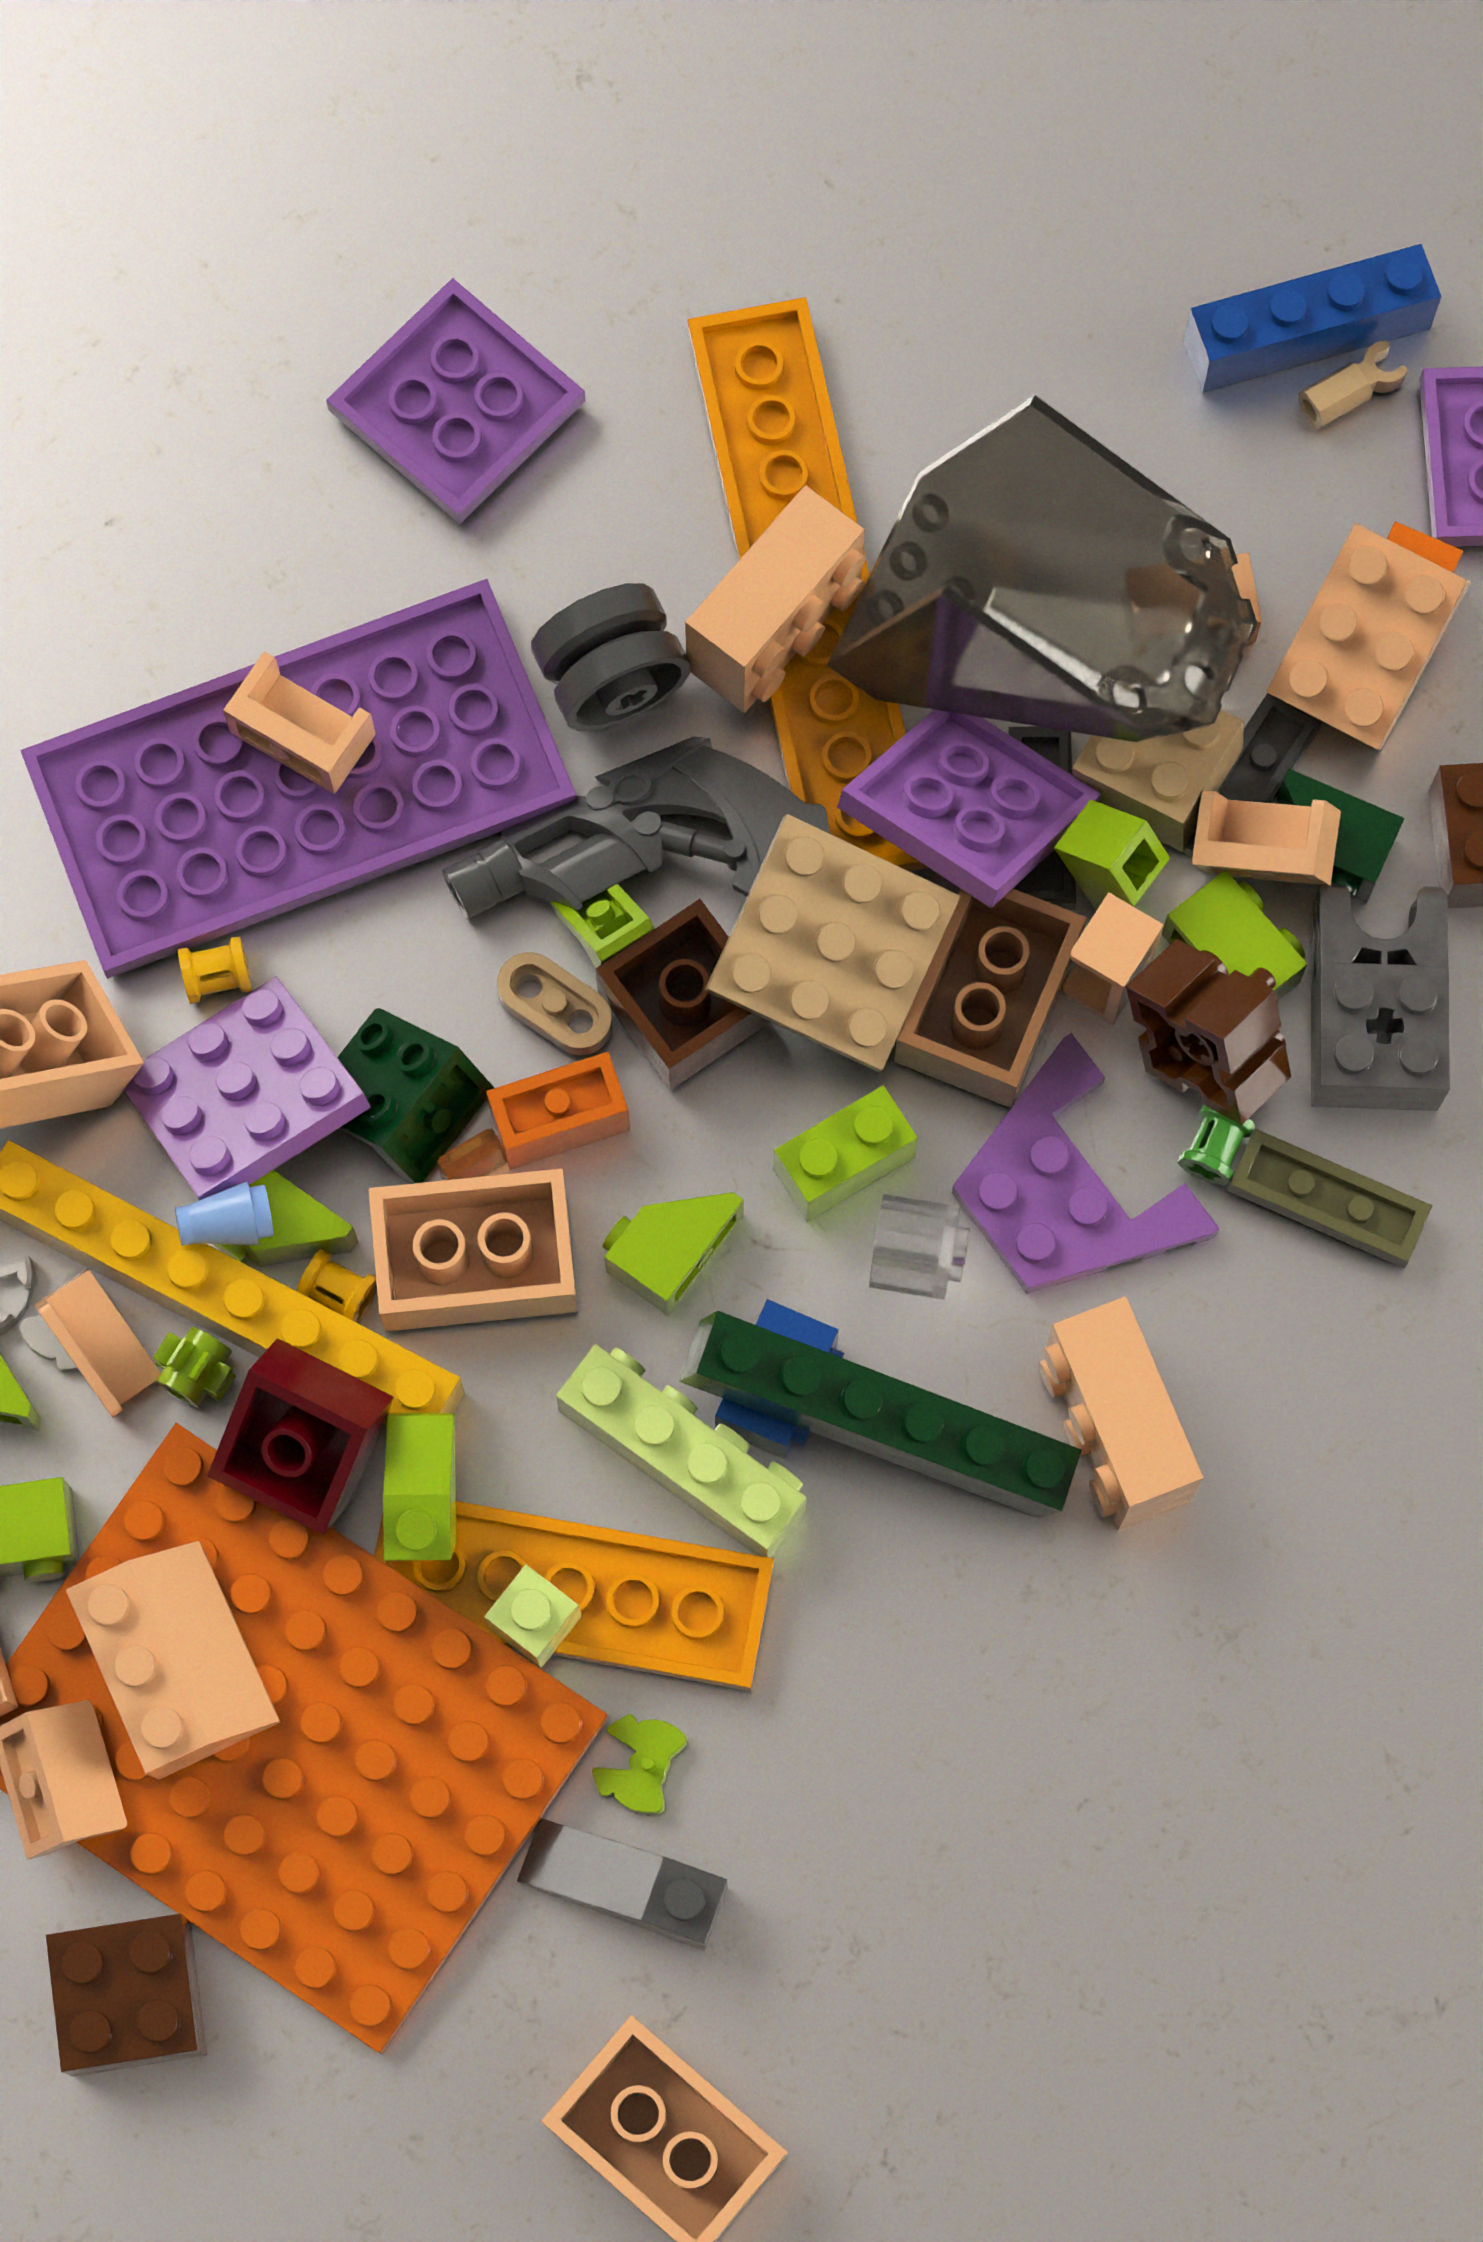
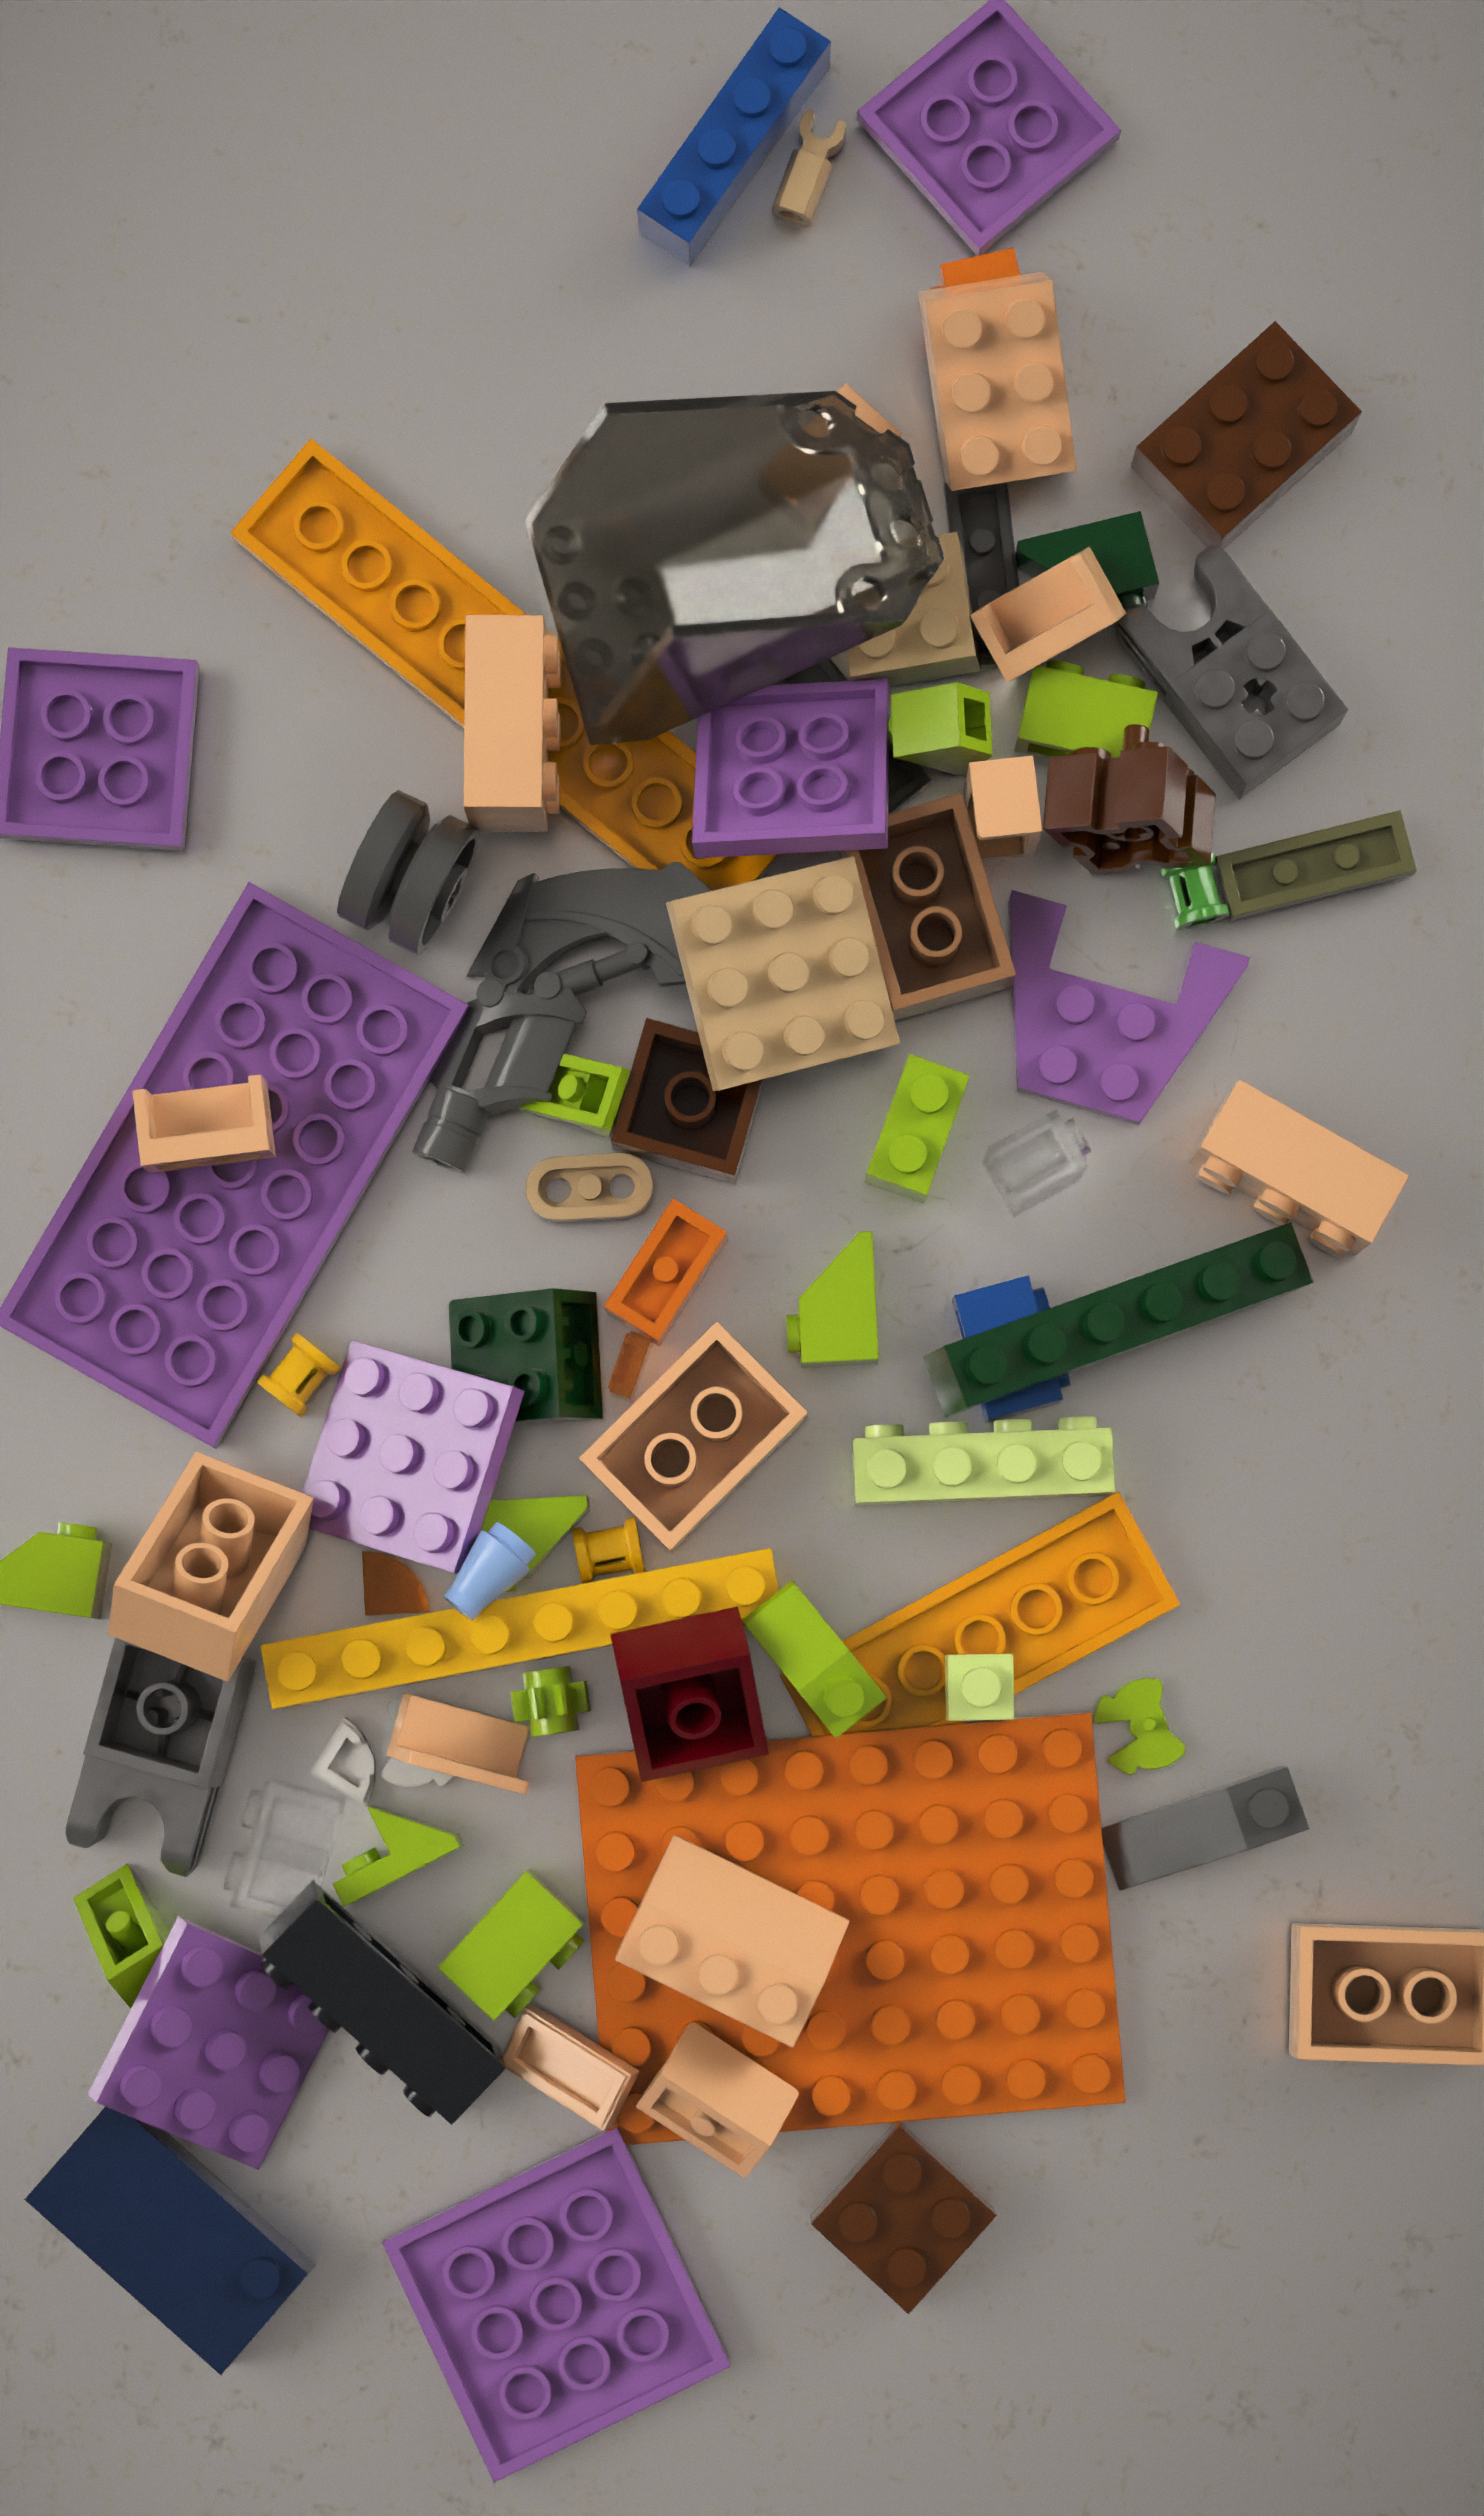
camera: 35 degrees left, 10 degrees up
none -> clear orange tile [362,1551,431,1616]

